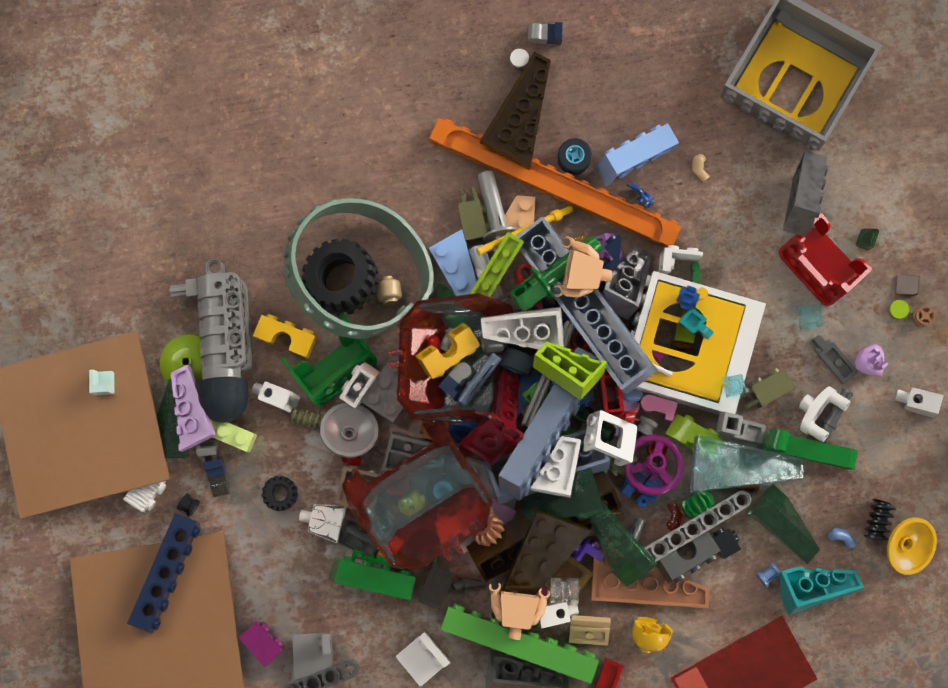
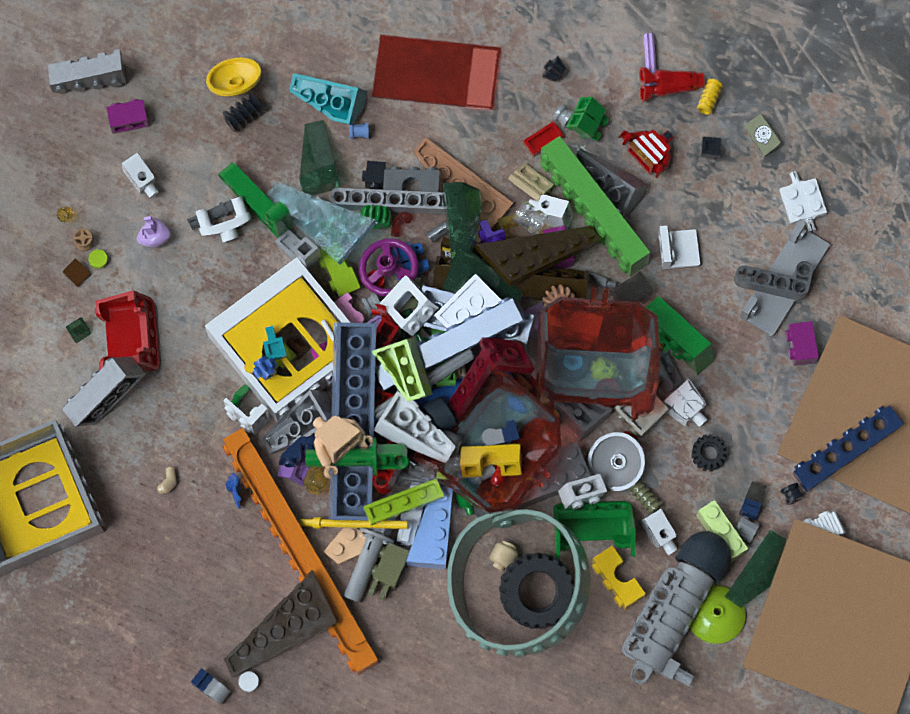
camera: 145 degrees left, 10 degrees down
light aqua panel [89,370,115,395] -> none
lavender wing [171,365,216,452] -> none
green tile [436,284,455,304] -> none
sand blue pin [457,352,502,406] -> none
light nougat torso [489,583,550,640] -> none
black wheel [557,138,592,175] -> none
light blue wedge [595,124,679,187] -> none
yellow cylinder [632,617,673,654] -> none
clear light blue panel [722,374,749,398] -> none
olive hinge [739,367,796,410] -> none
clear light blue panel [798,302,823,329] -> none
dark grey hinge [812,335,858,384] -> none
medium blue arm [828,528,856,549] -> none

